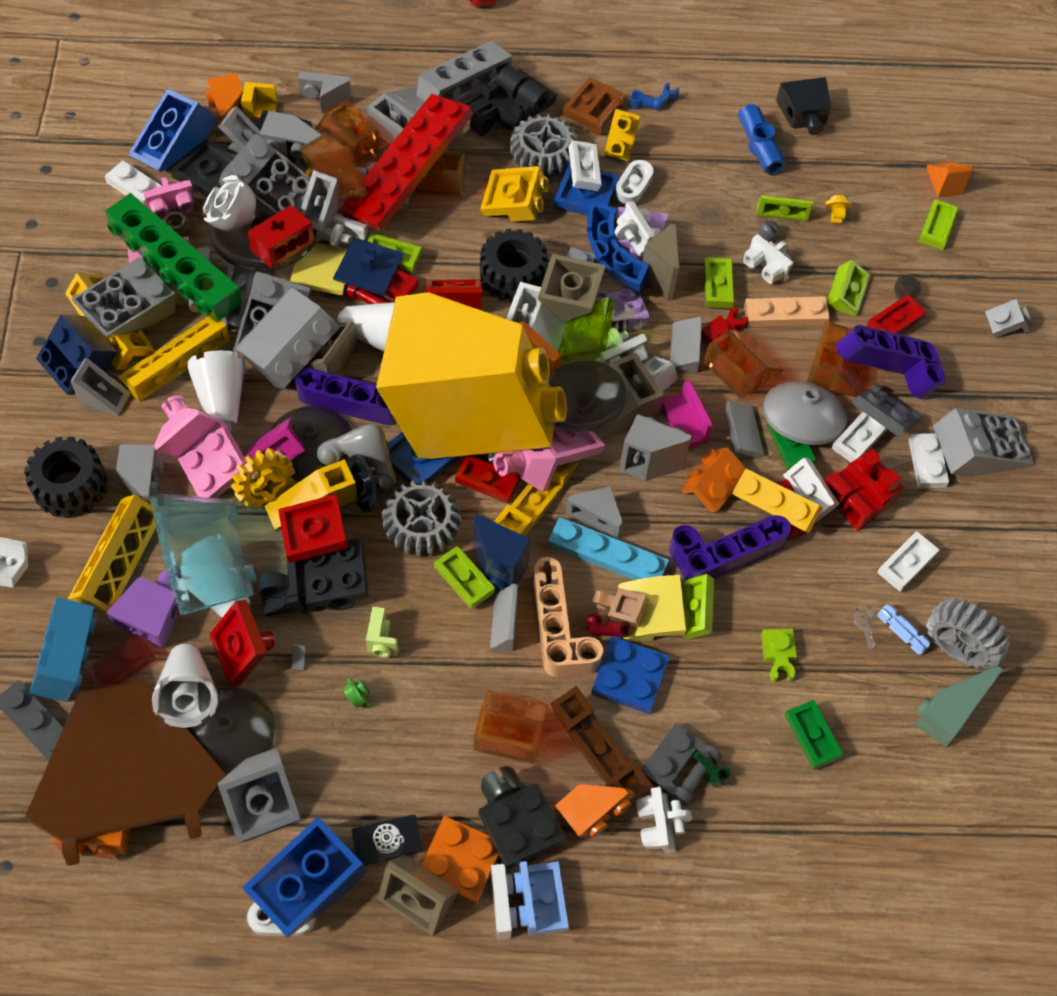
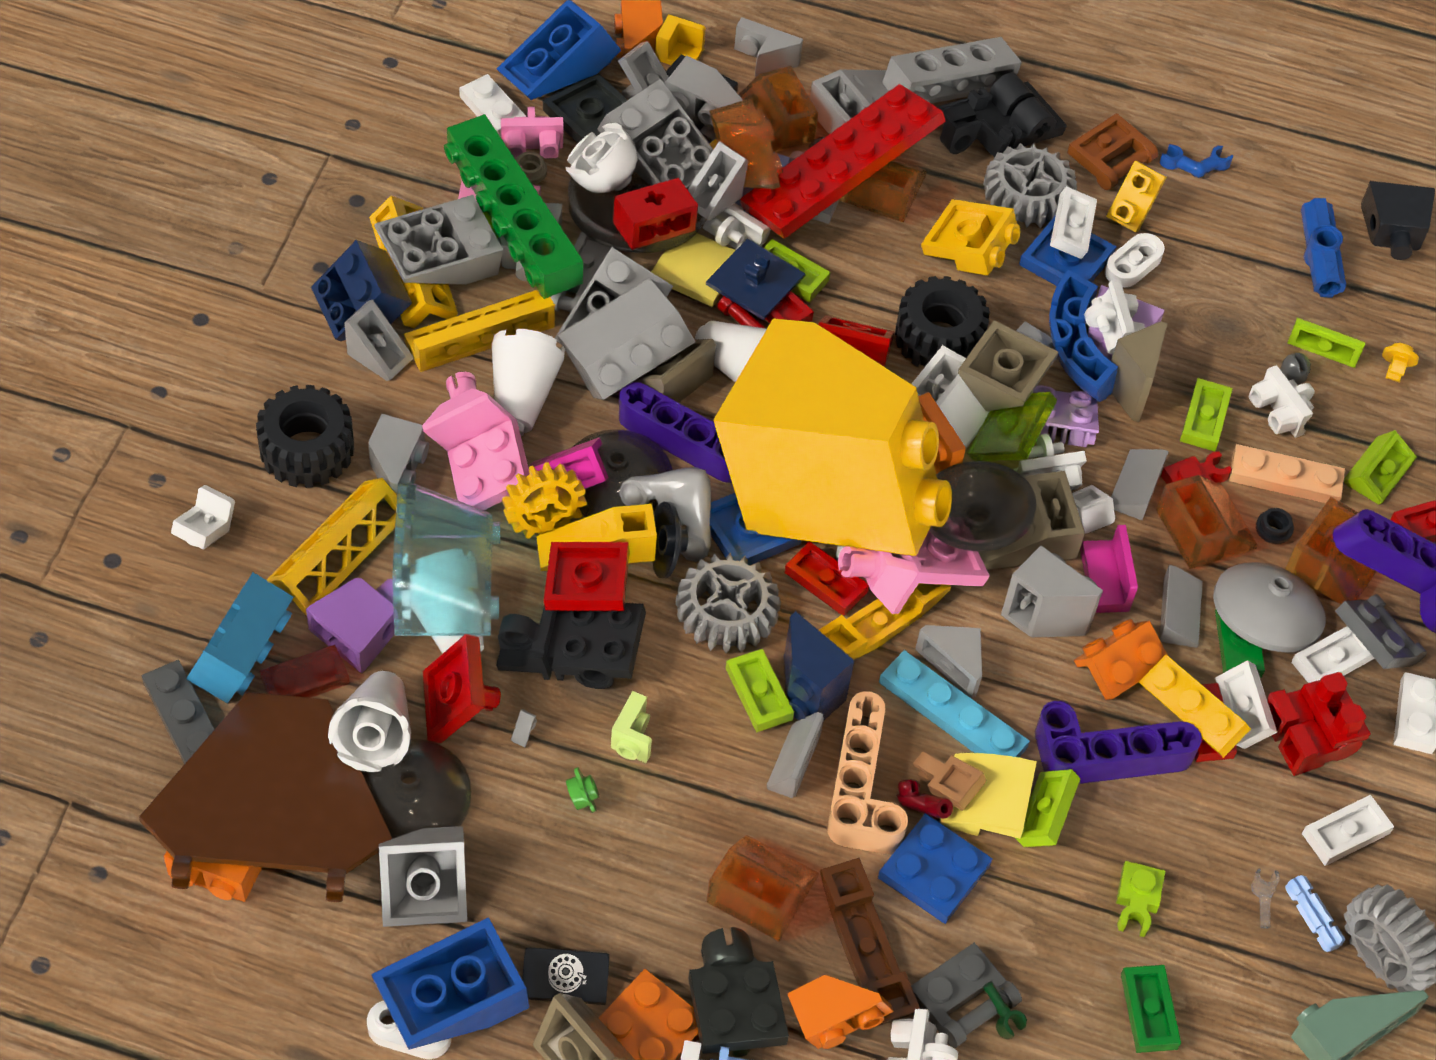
camera: 15 degrees right, 5 degrees down
none -> black plate [1256,508,1294,544]

